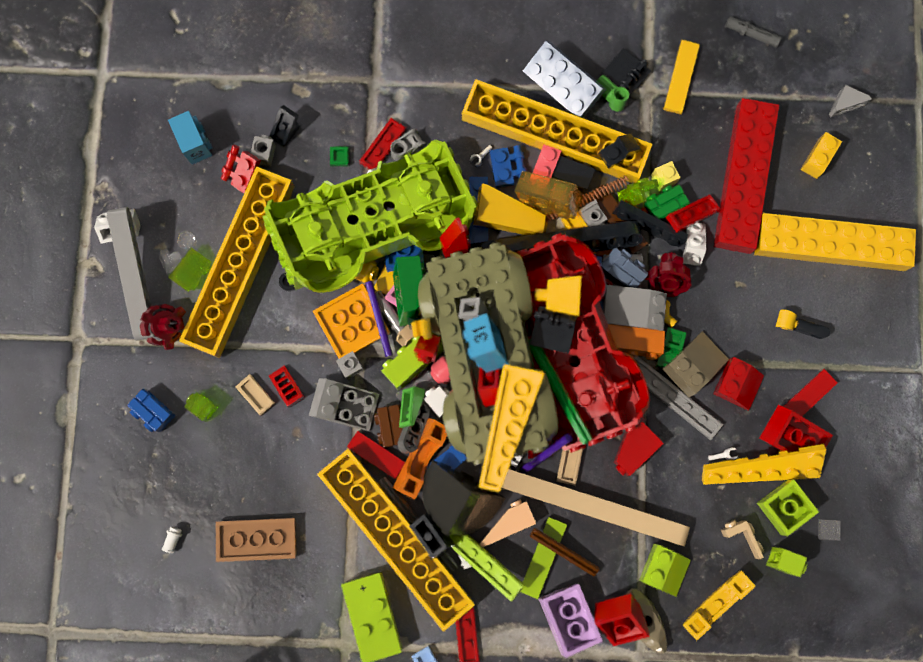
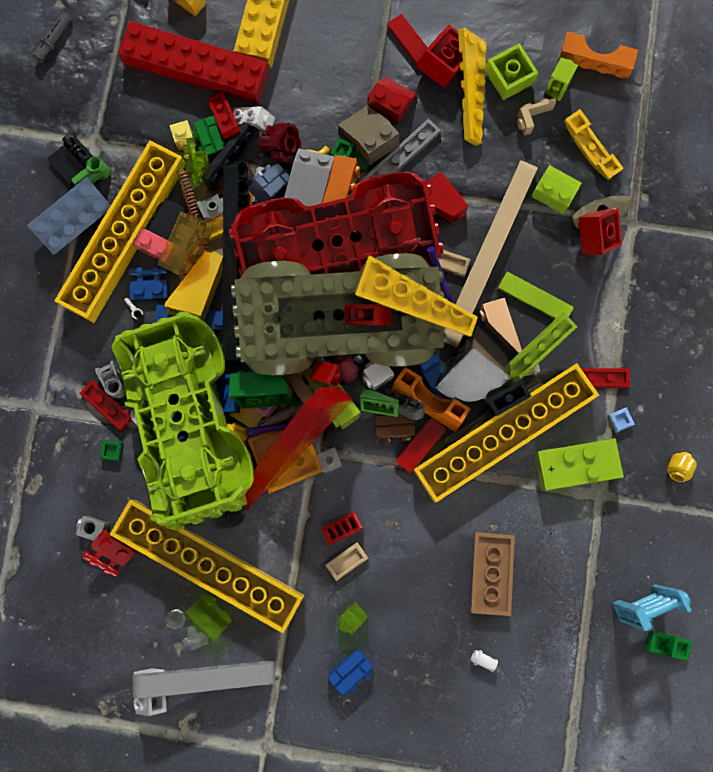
camera: 80 degrees left, 0 degrees up
dark red piece [140,304,186,350] -> none
dark azure brick [168,111,212,165] -> none
black slope [269,105,300,147] -> none
light grey slope [309,378,379,431] -> none
yellow piece [408,315,432,339] -> none
red slope [440,217,471,258] -> none
light grey brick [459,297,488,321] -> none
dark azure brick [463,313,509,373] -> none
green axle [529,338,592,444] -> none
black hinge [530,306,577,354] -> none
reddish brown axle [530,528,599,576] -> none
yellow torso [535,276,581,317] -> none
lavender slope [538,584,603,658] -> none
black slope [598,133,641,169] -> none
yellow tile [663,40,700,114] -> none
white hand [708,448,738,460] -> none
piece [775,310,830,339] -> none
none -> red slope [244,386,353,510]
none -> orange arch [558,31,638,78]

